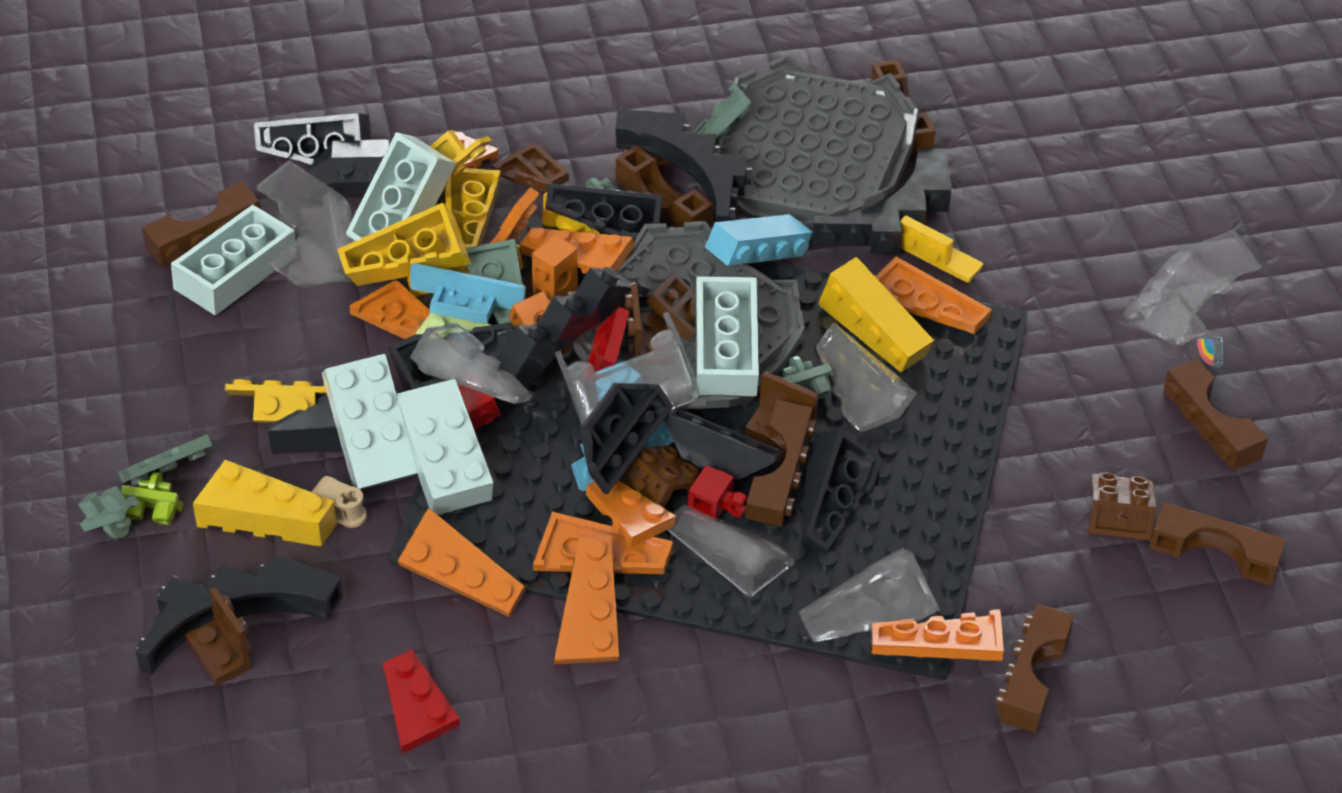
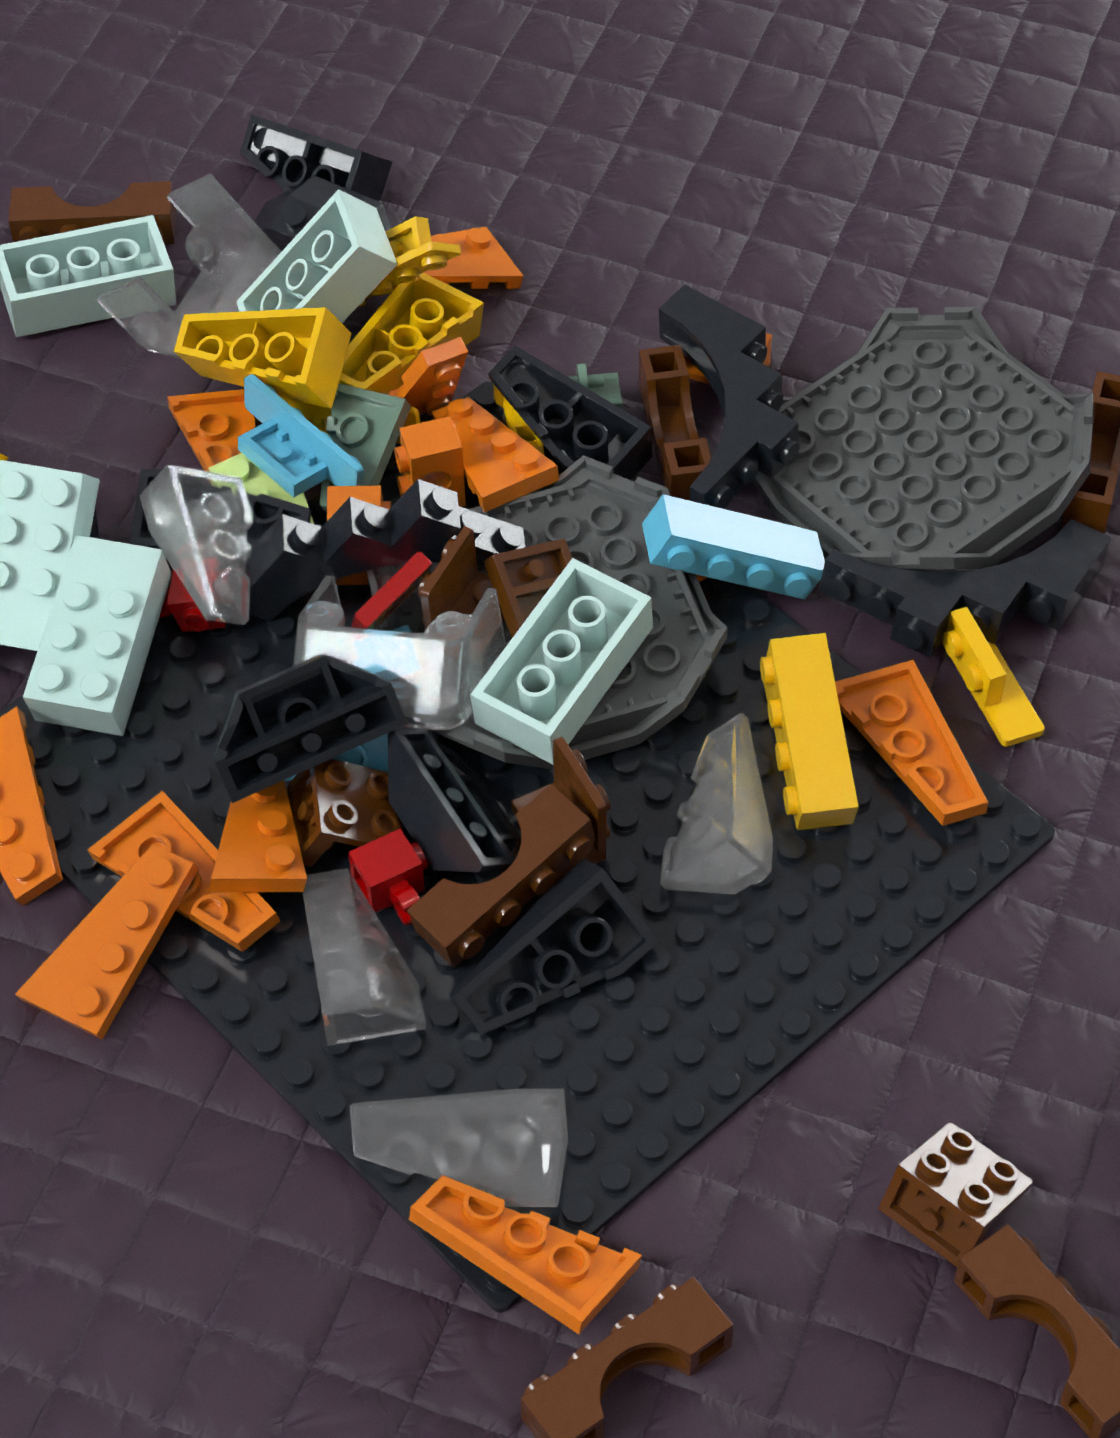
camera: 35 degrees right, 5 degrees up
reddish brown wing [492,142,569,192] -> none
sand green wing [693,83,752,139] -> none
sand green hips [782,355,832,399] -> none

